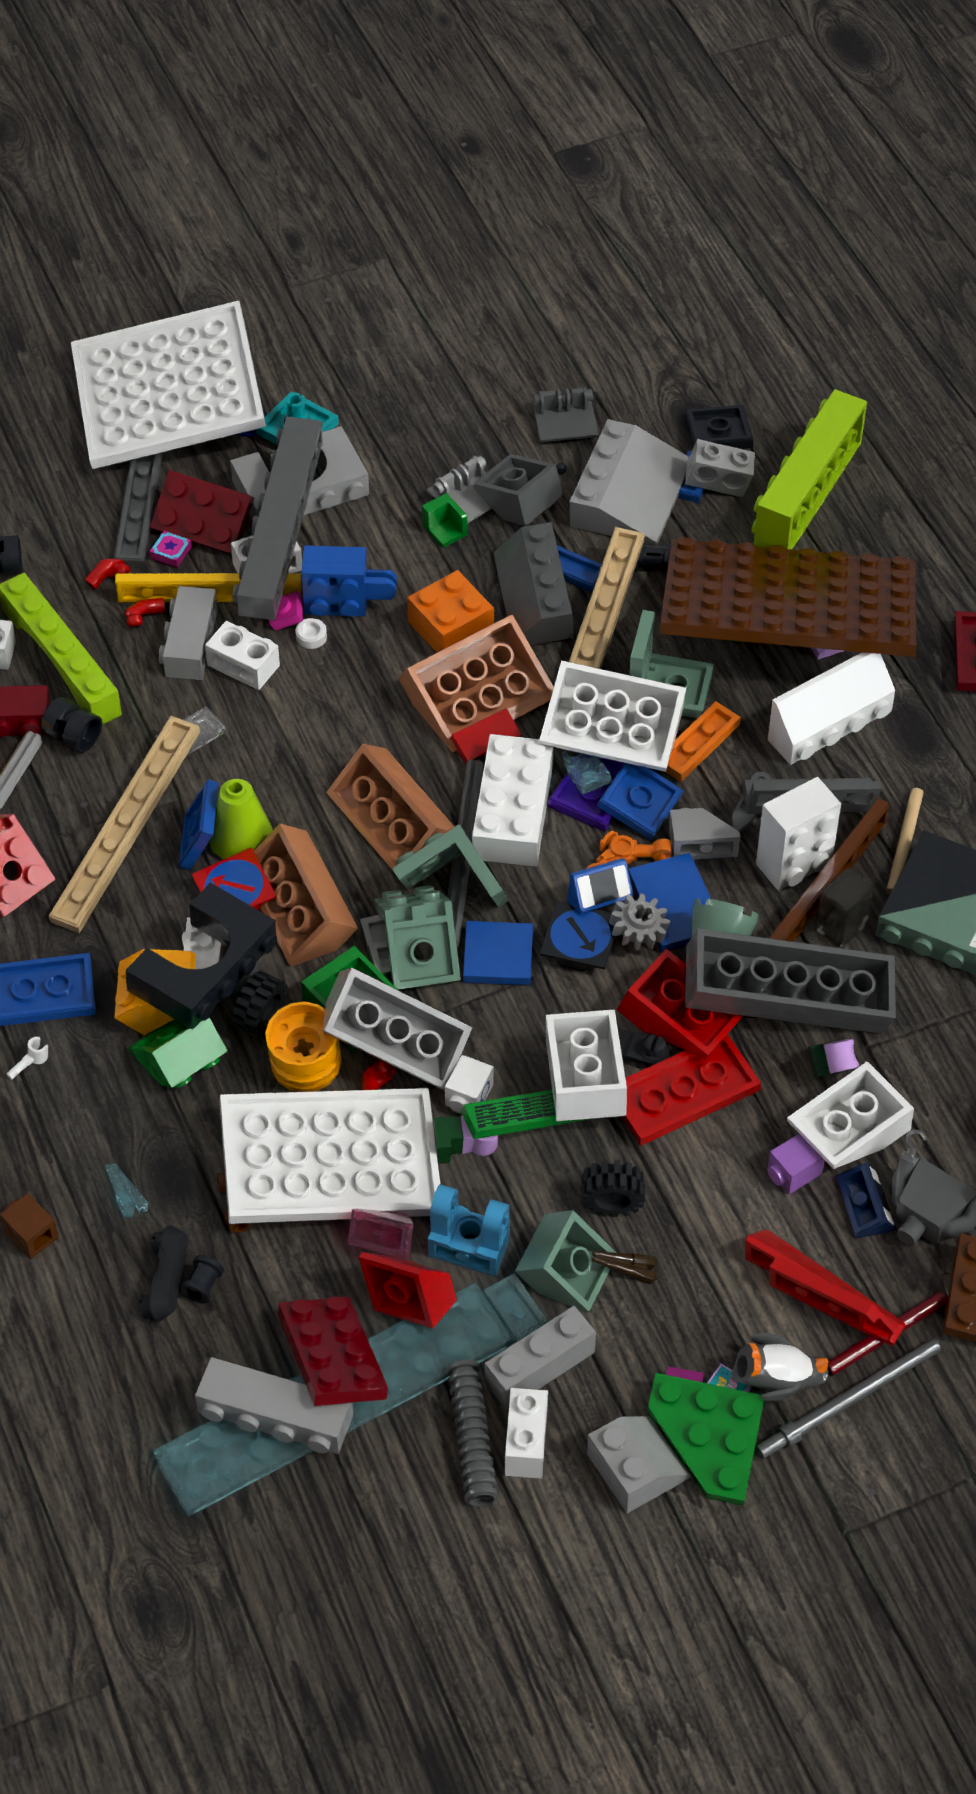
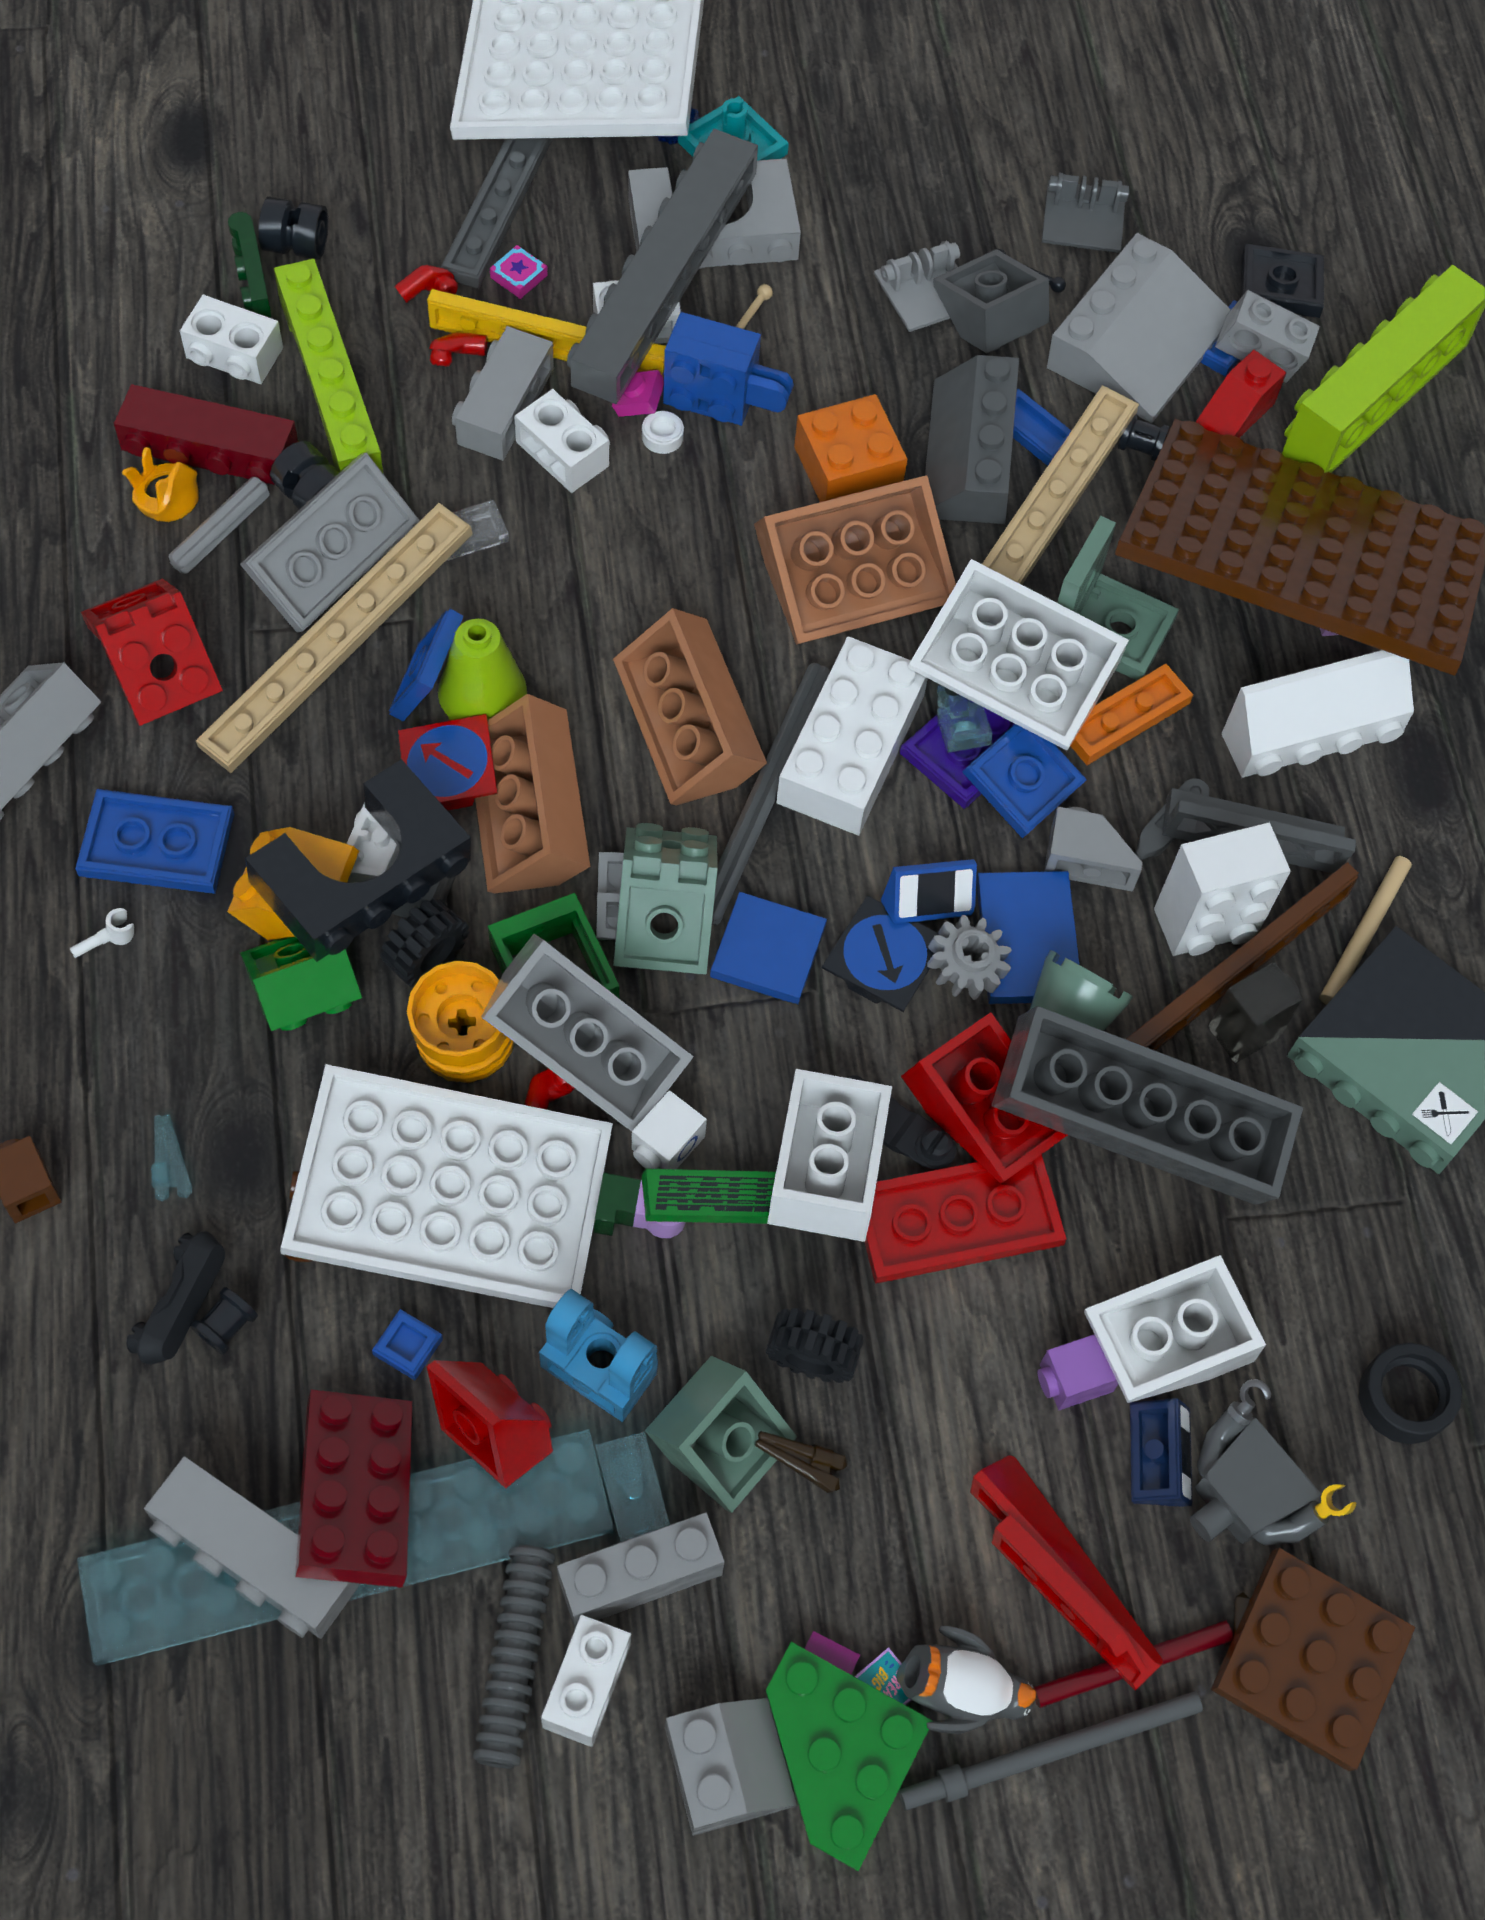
camera: 10 degrees right, 10 degrees up
dark red plate [150,470,255,554] -> none
clear pink slope [347,1208,414,1259] -> none
sand green bracket [392,824,510,908] -> none
green panel [422,493,468,548] -> none
red tile [450,708,522,764] -> none
orange piece [586,831,672,869] -> none
lavender leg [808,1039,860,1077] -> none
none -> light grey tile [240,453,420,633]
none -> blue tile [372,1309,443,1380]
none -> tan hinge [736,284,773,329]
none -> red slope [1196,349,1287,438]

